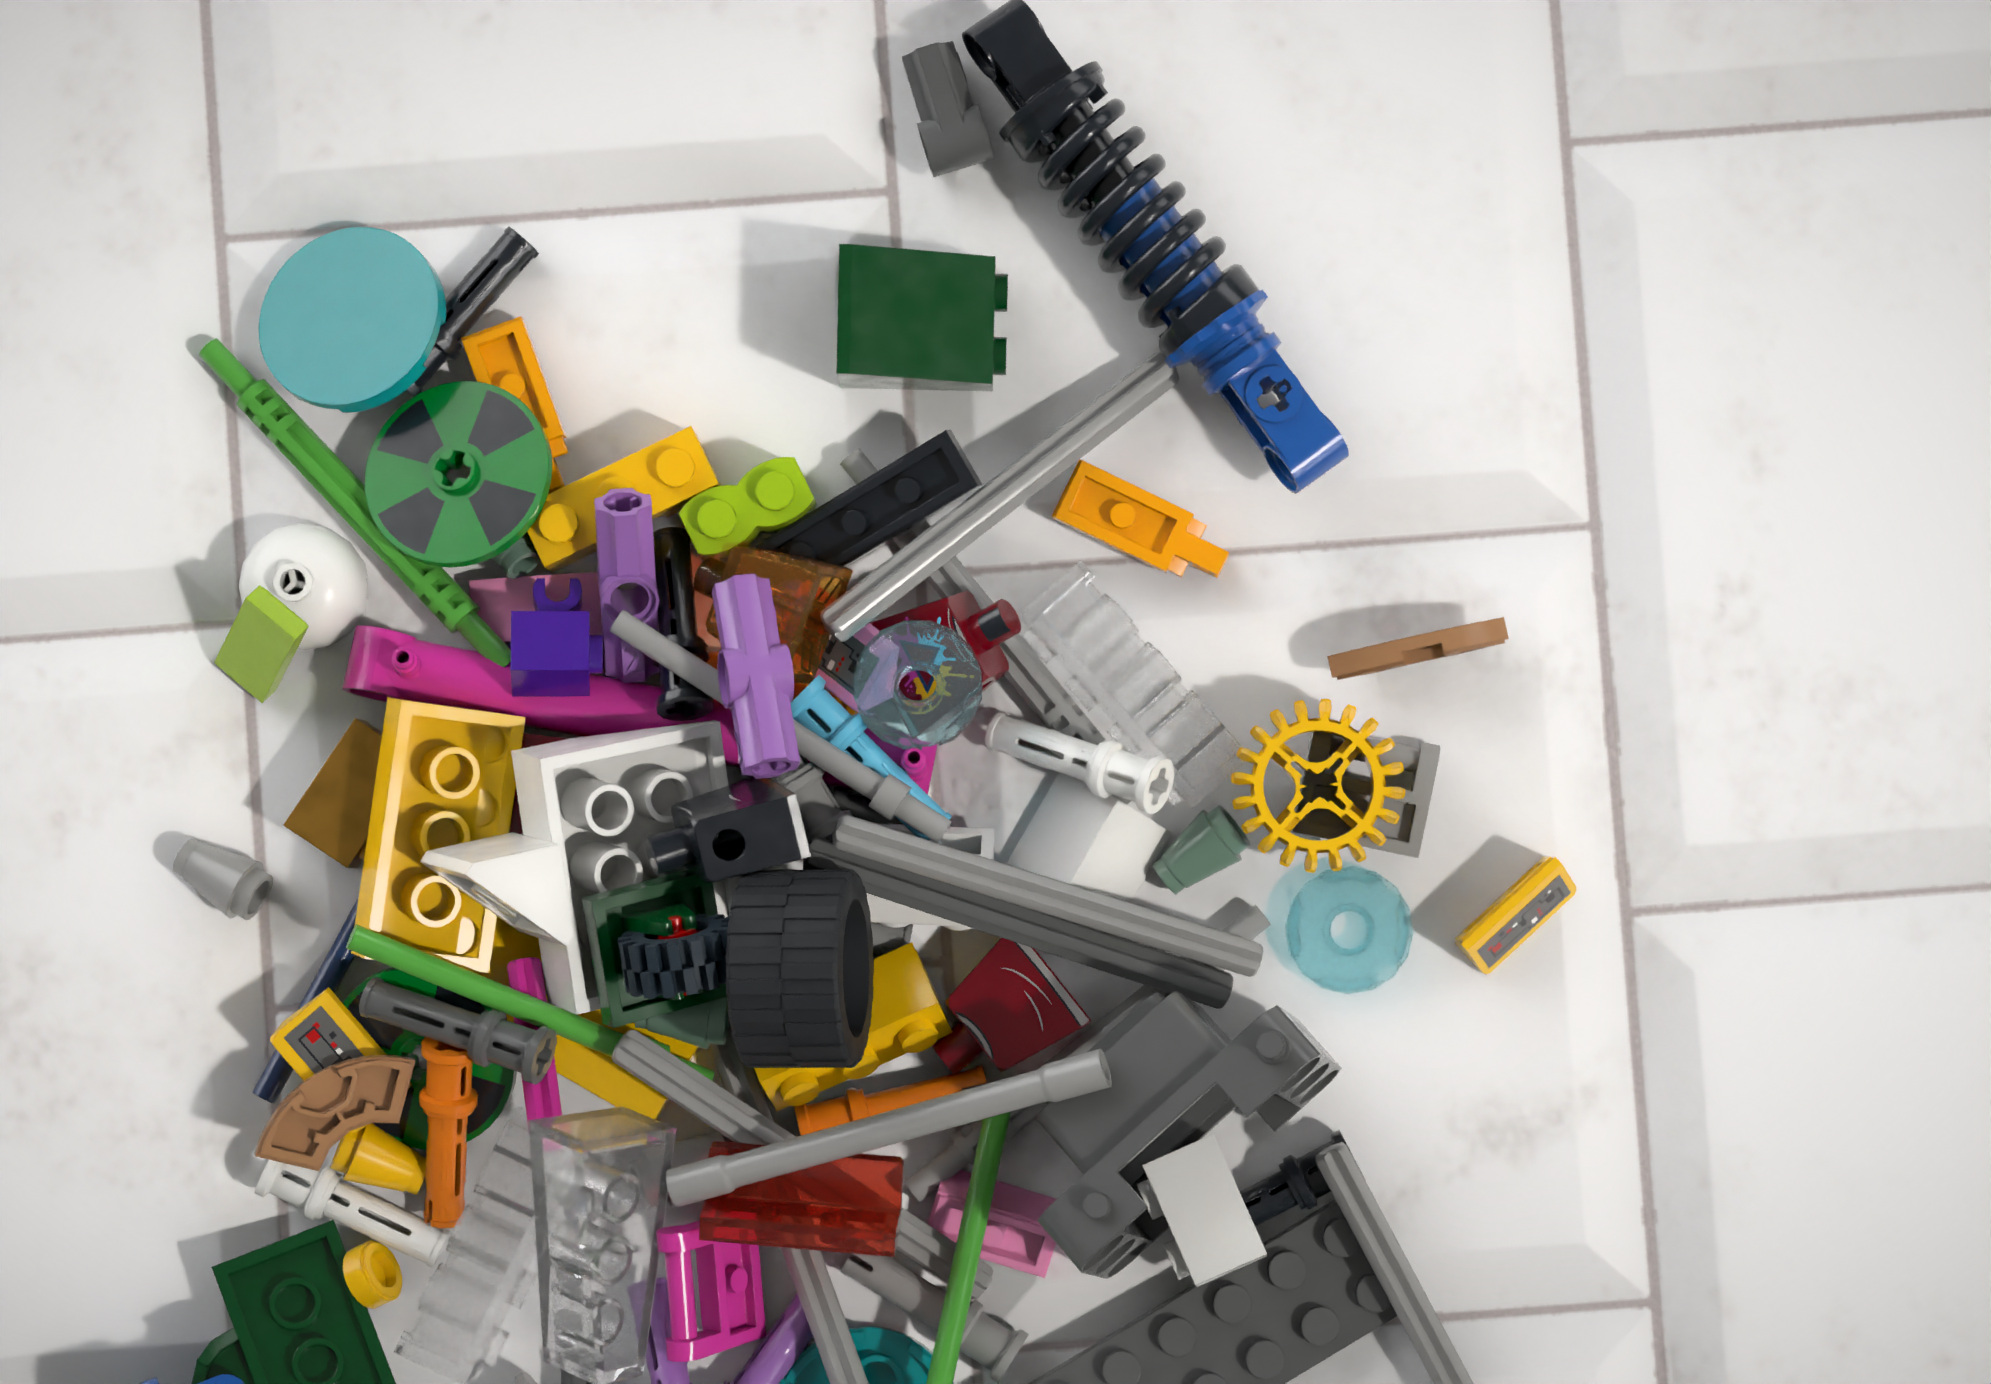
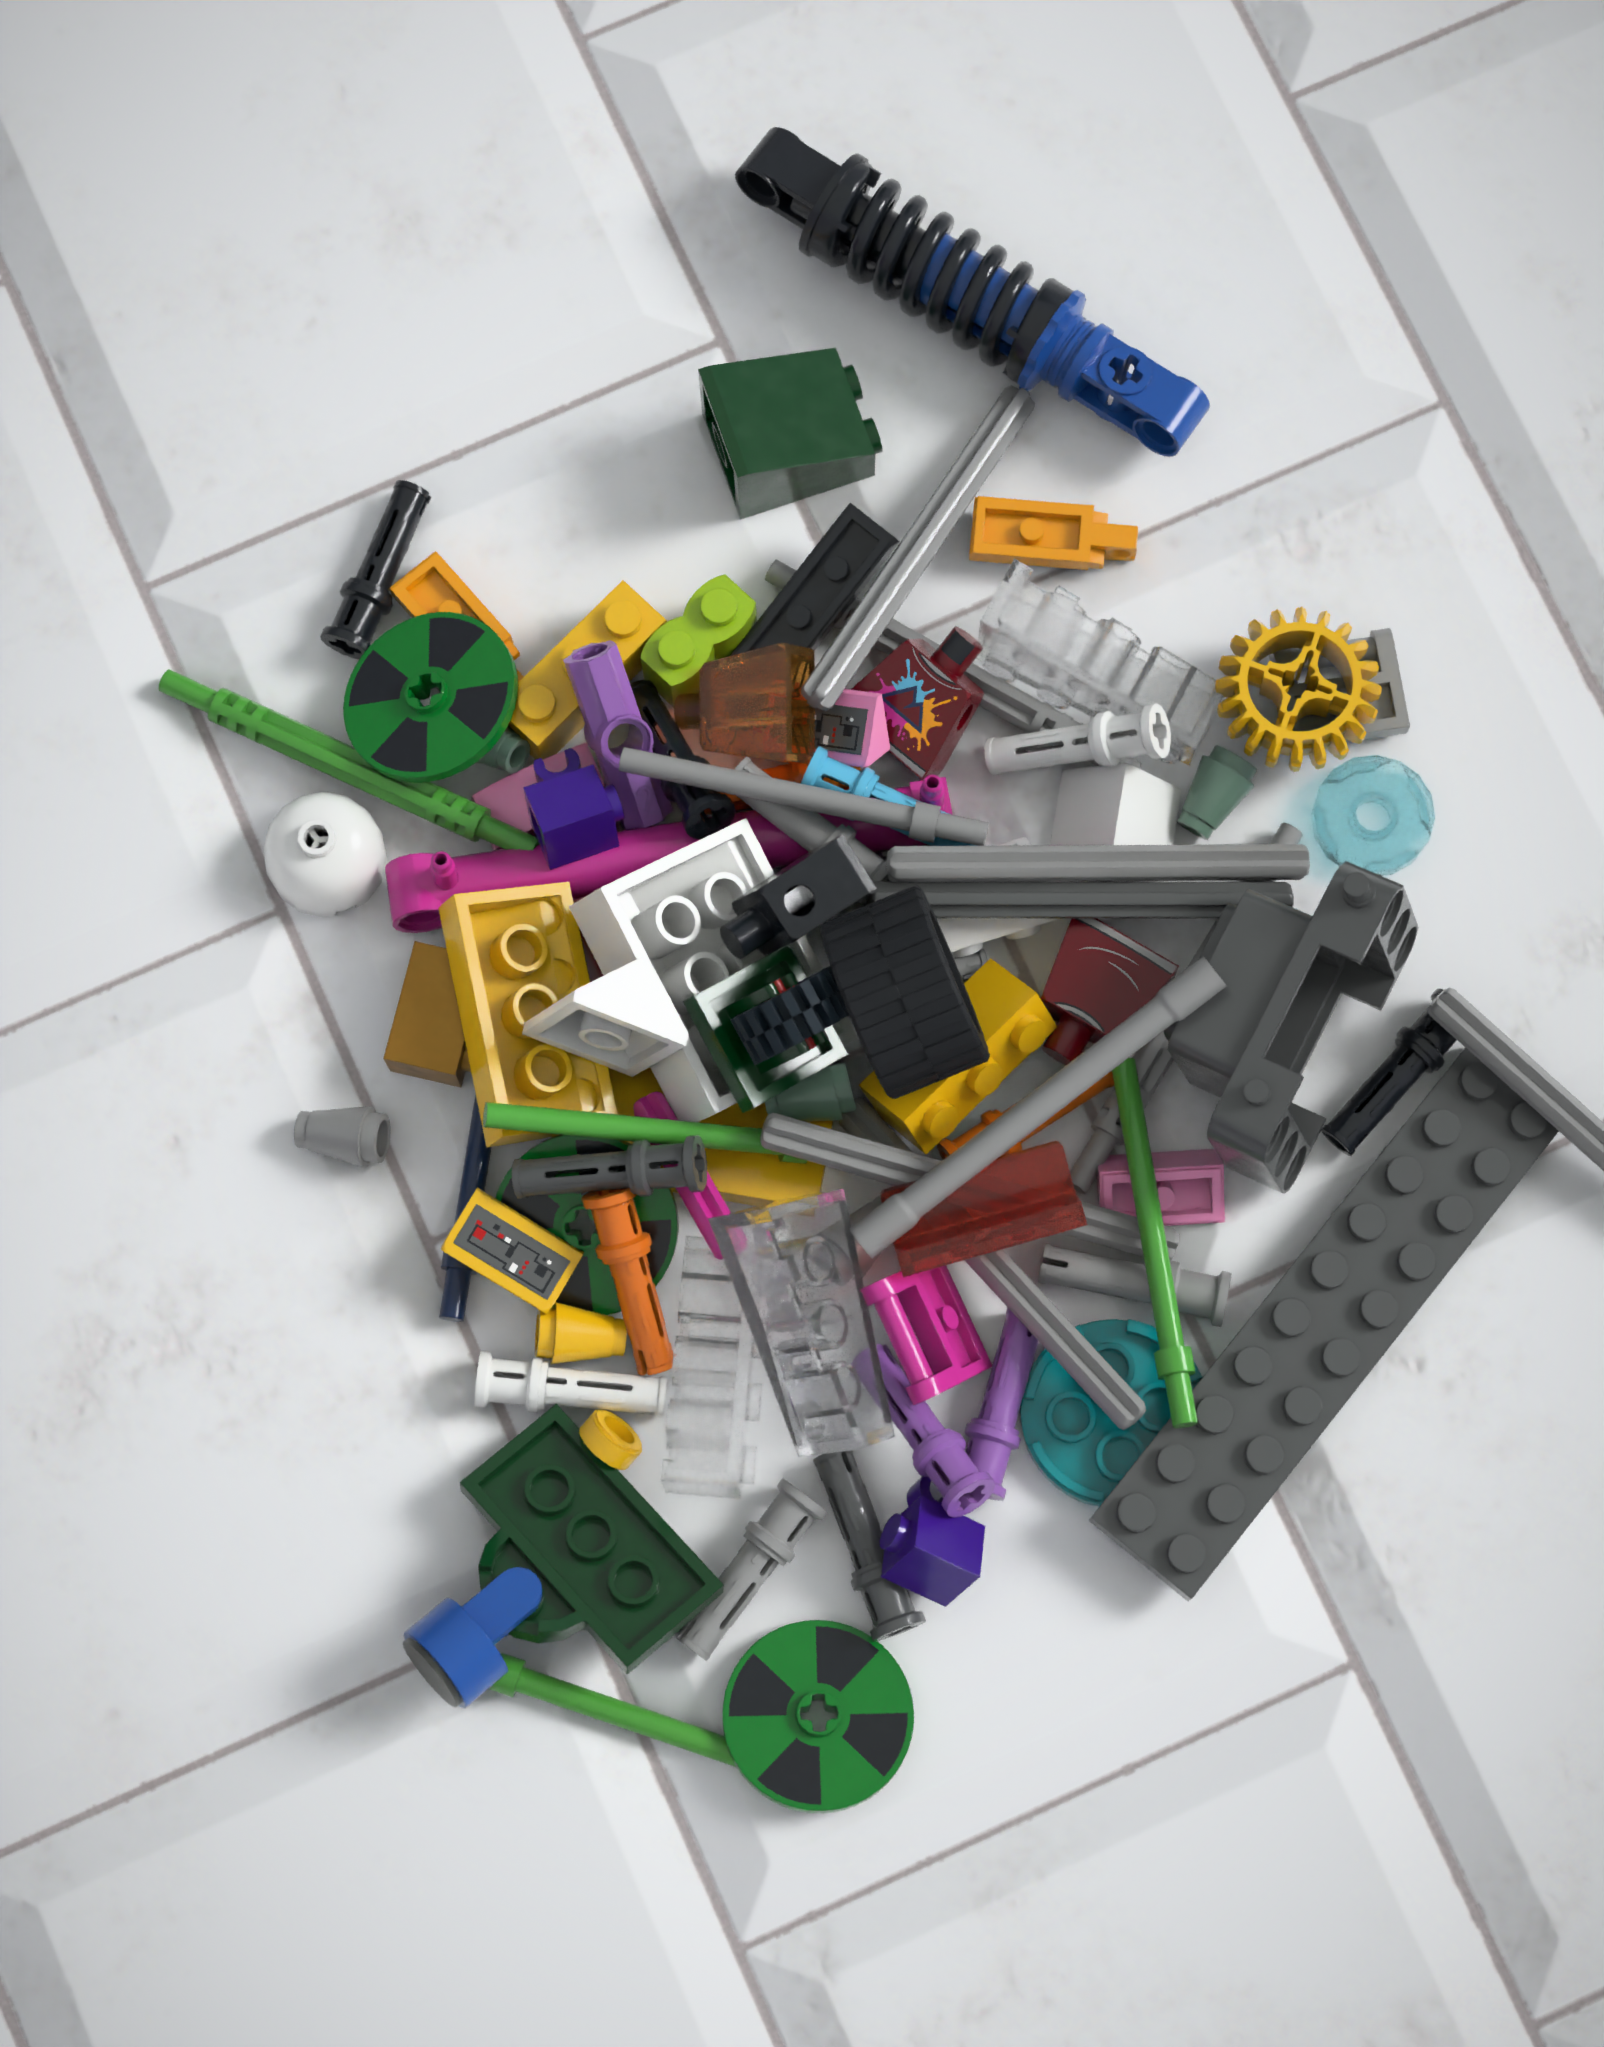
camera: 20 degrees left, 10 degrees down
lime tile [214,585,309,703] -> none
medium nougat tile [254,1055,416,1171] -> none
teal tile [258,227,446,413] -> none
medium lavender piece [712,574,800,779] -> none
clear light blue tile [854,620,982,750] -> none
dark grey piece [902,41,994,177] -> none
white brick [1137,1134,1267,1287] -> none
medium nougat tile [1327,617,1509,680] -> none
yellow slope [1454,856,1577,974] -> none

